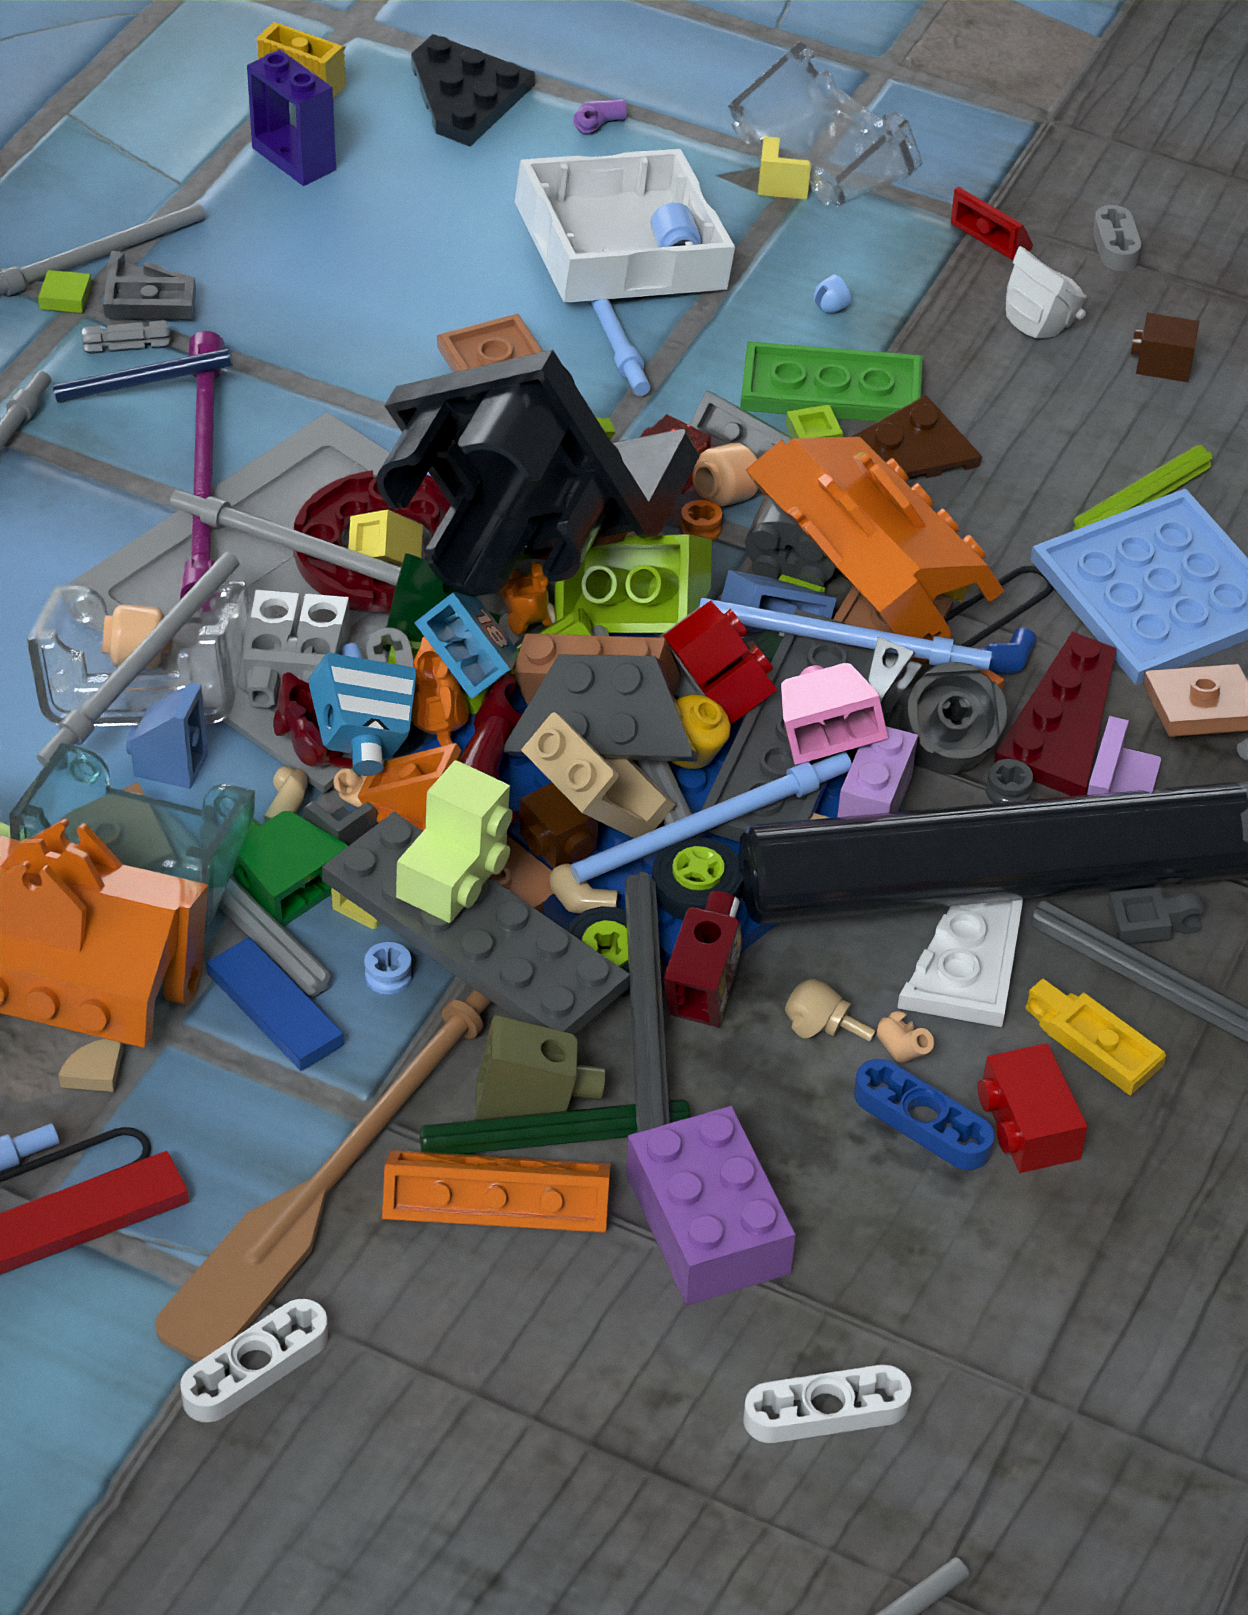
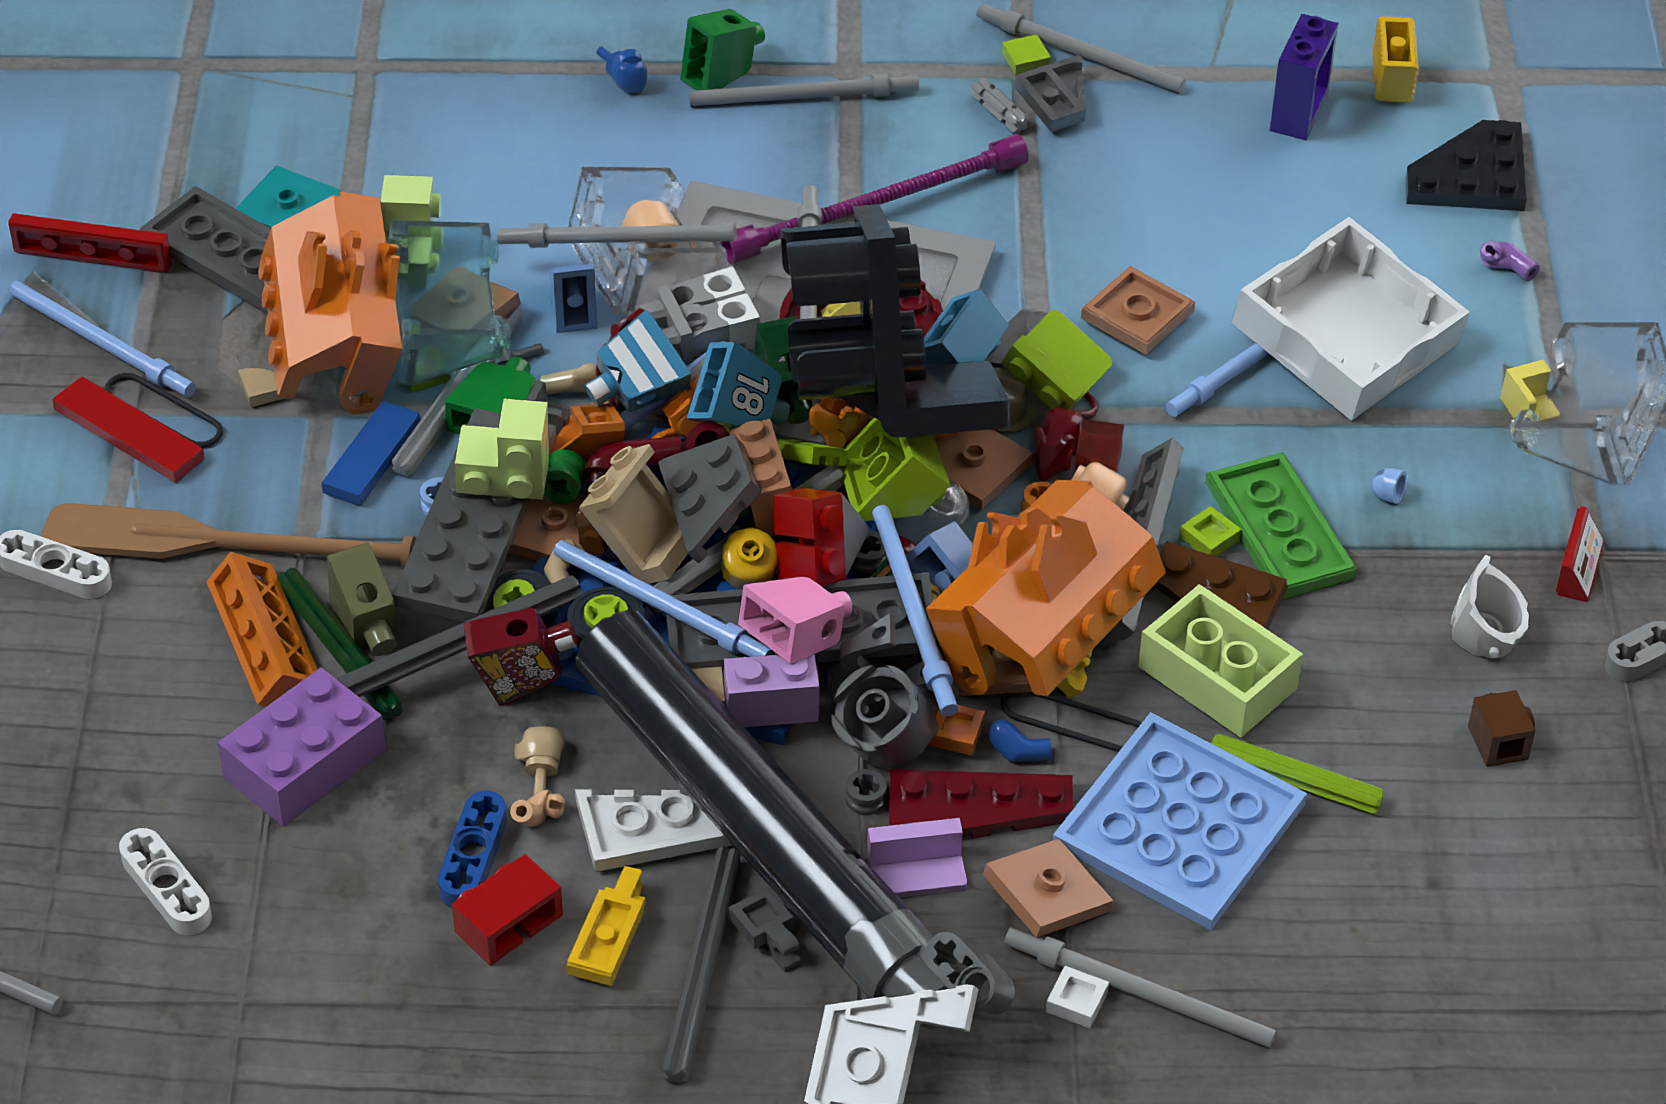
camera: 65 degrees right, 0 degrees up
dark blue bar [53,348,233,402] -> none
light blue brick [650,203,701,247] -> none
none -> yellowish green brick [1138,584,1303,738]

